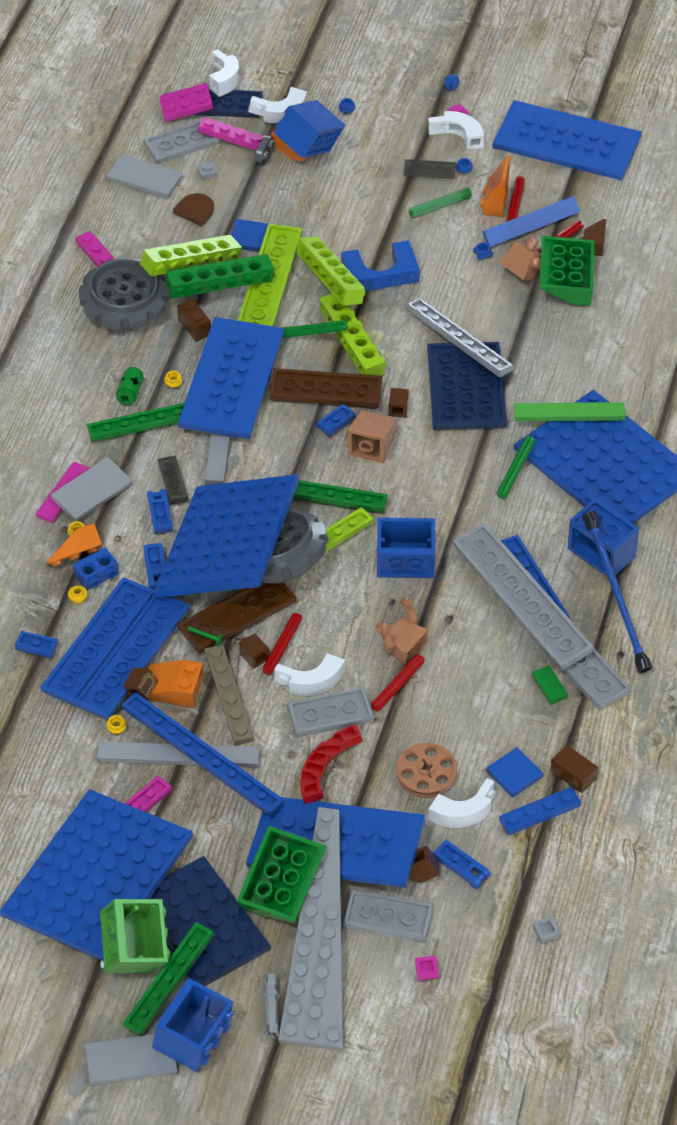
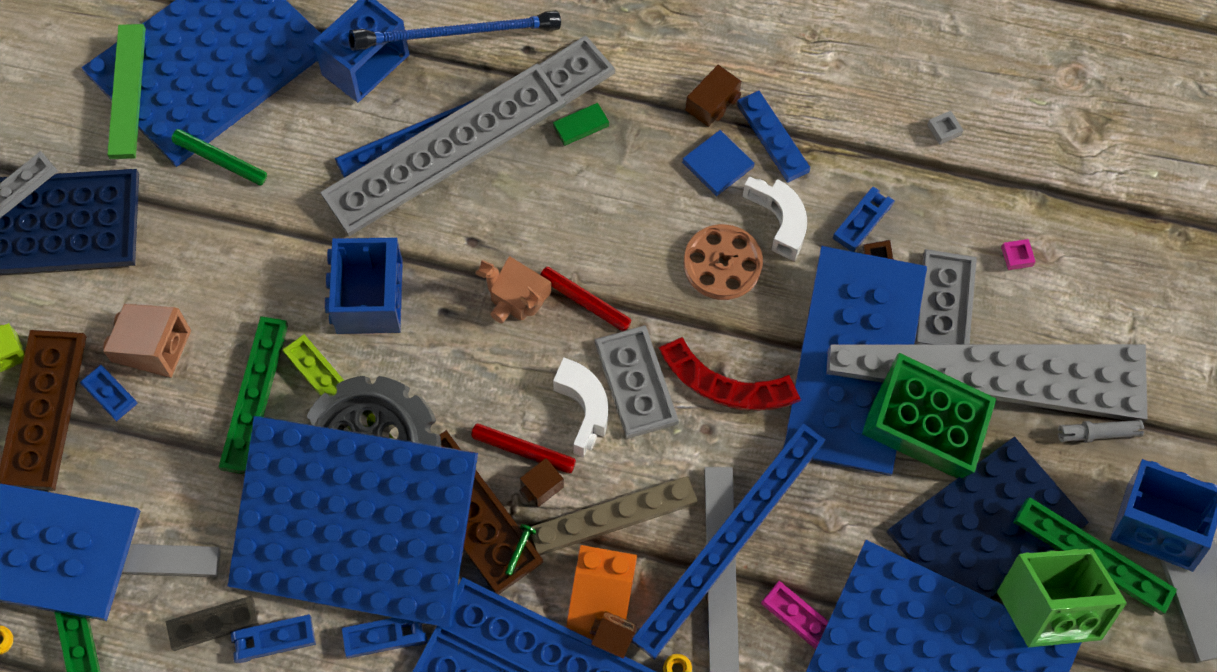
camera: 95 degrees left, 15 degrees up
reddish brown brick [388,388,409,418] -> none

